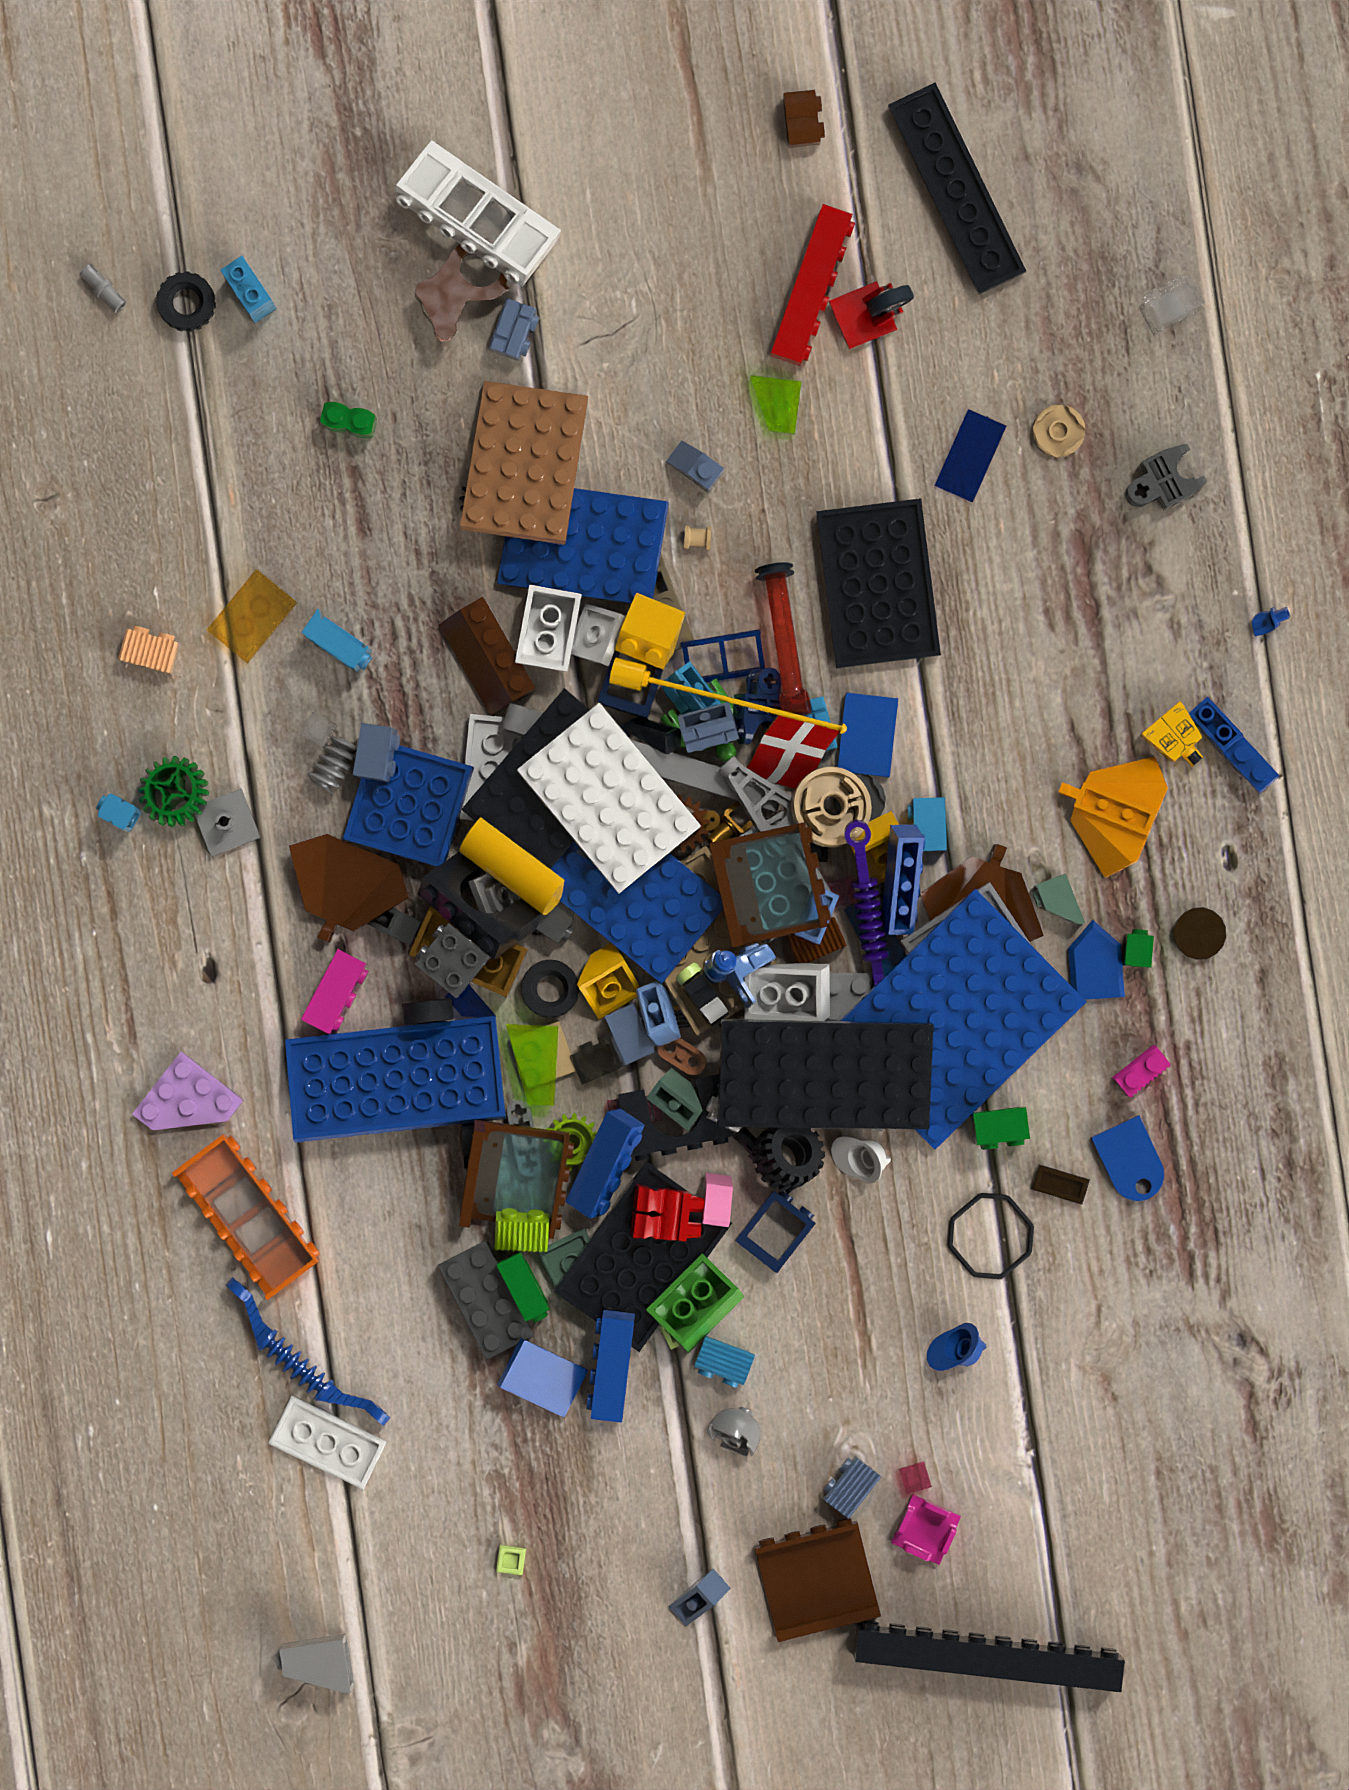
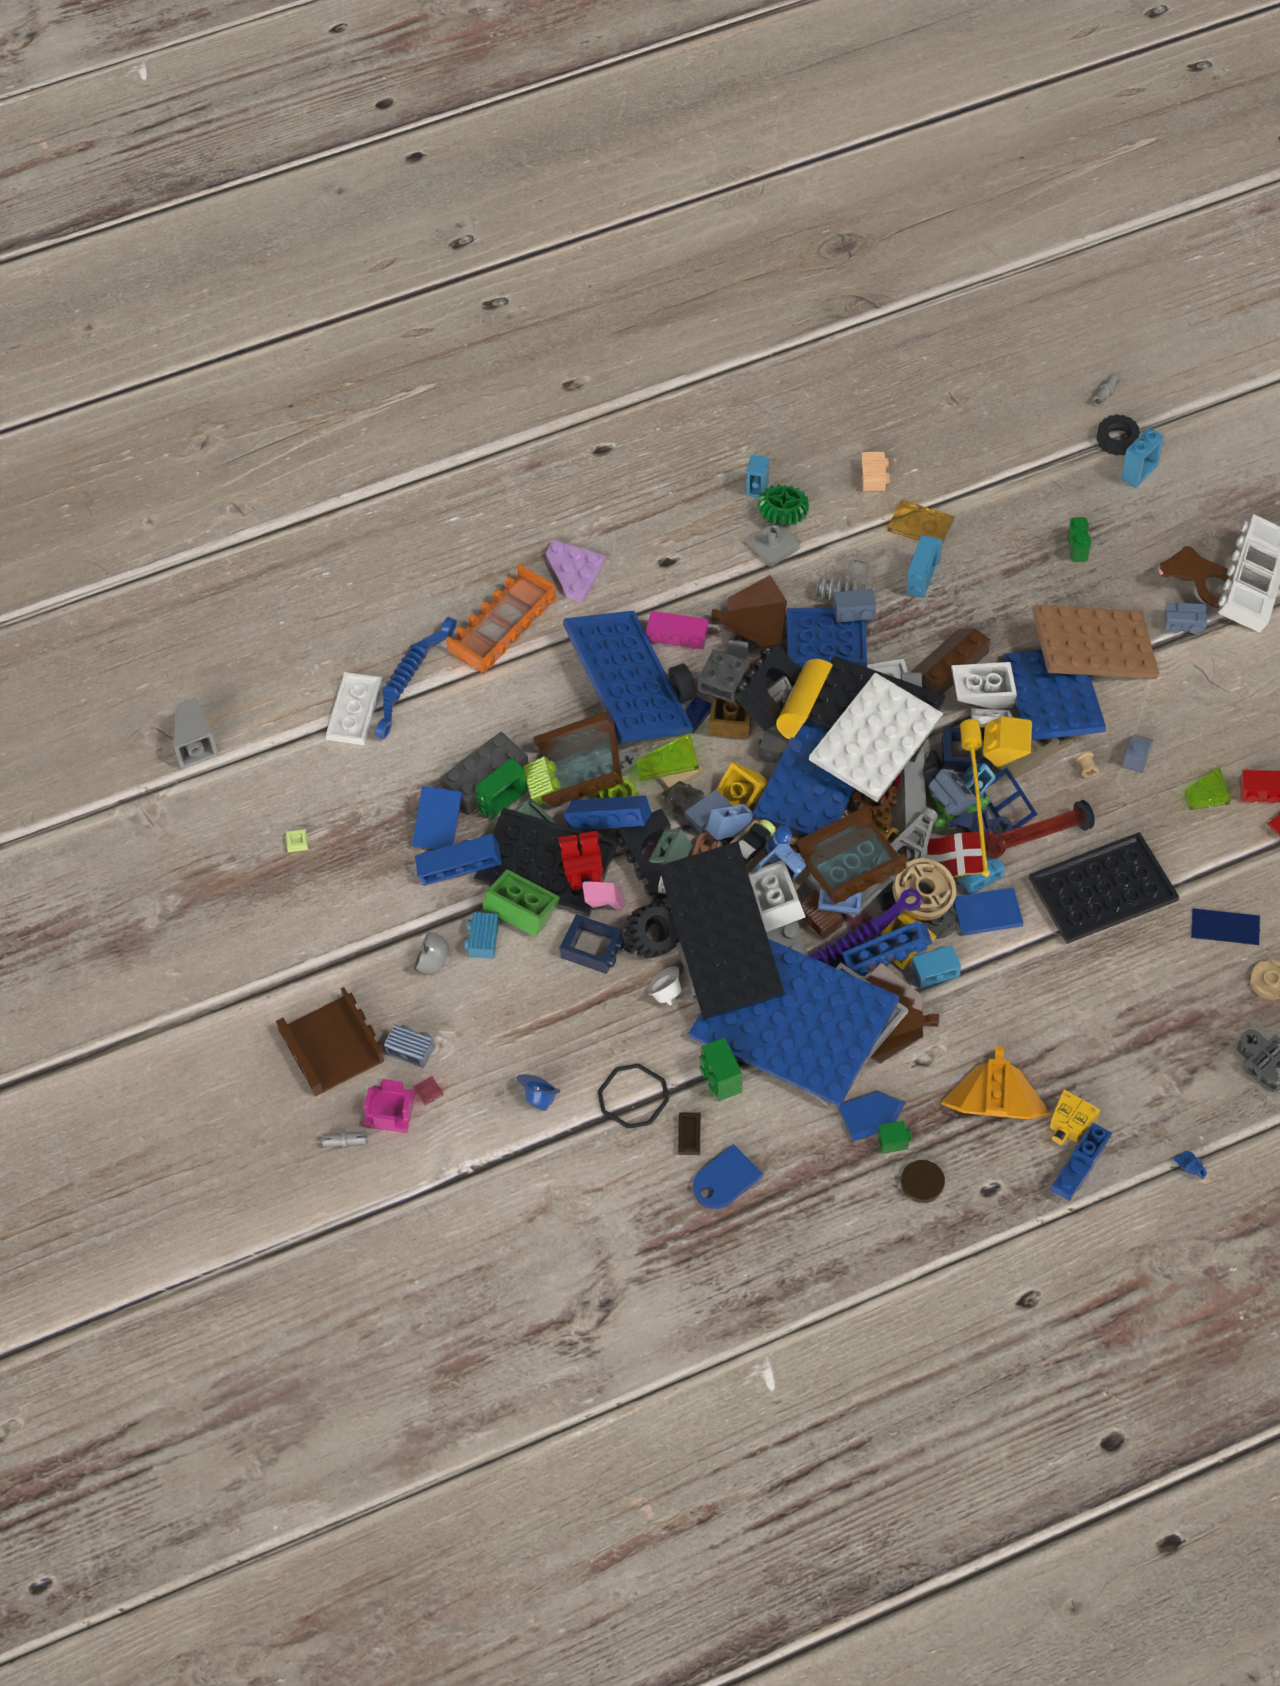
camera: 75 degrees right, 30 degrees down
black tyre [521,960,579,1018] -> none
sand blue slope [668,1569,731,1626] -> none
black brick [853,1620,1125,1692] -> none
sand green slope [1032,873,1085,925] -> none
dark pink brick [1112,1045,1170,1097] -> none
none -> light grey pin [322,1130,368,1148]

